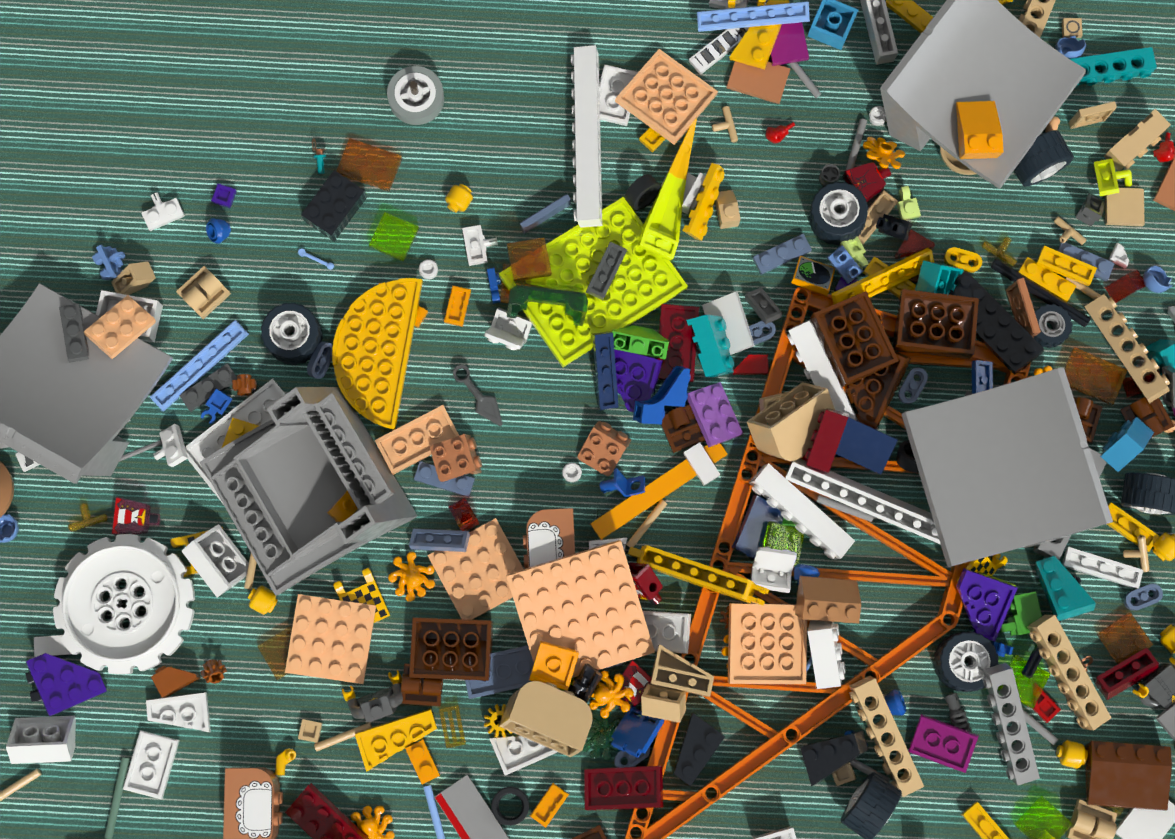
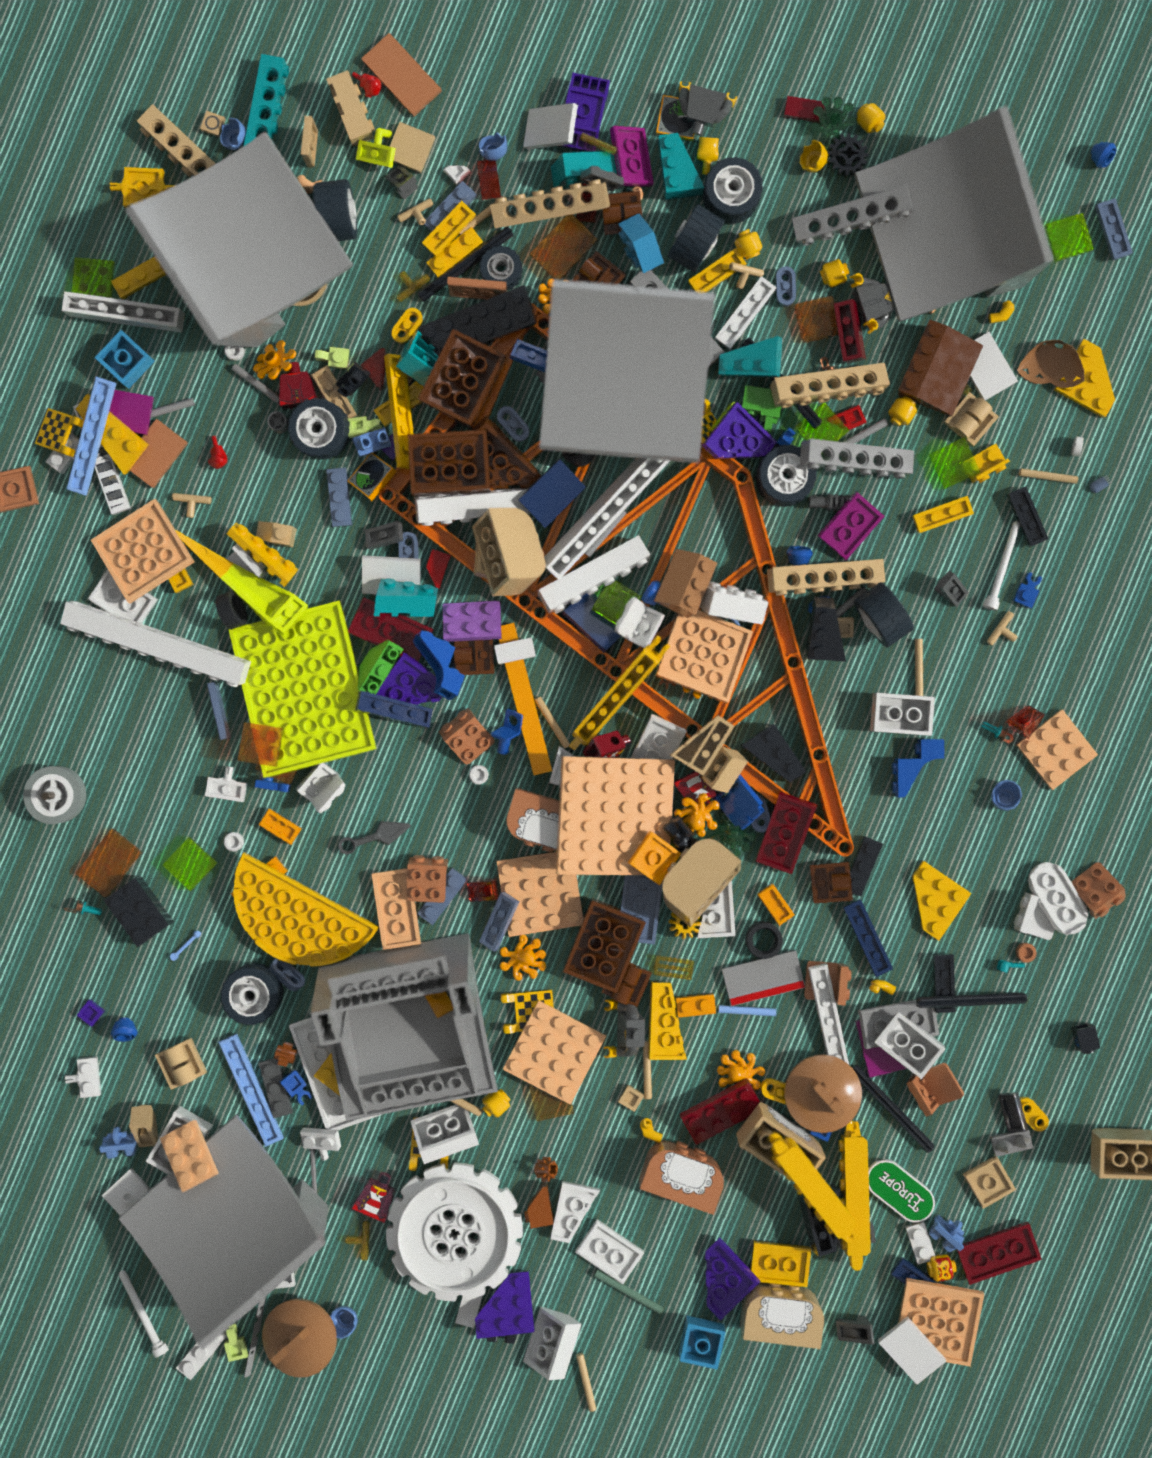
camera: 65 degrees left, 10 degrees up
dark grey plate [59,303,89,363] -> none
yellow head [445,184,473,213] -> none
clear green windscreen [507,280,588,326] -> none
dark grey plate [586,242,627,300] -> none
dark red slope [804,408,849,473] -> none
light orange slope [956,101,1004,159] -> none
none -> white plate [102,1168,151,1215]

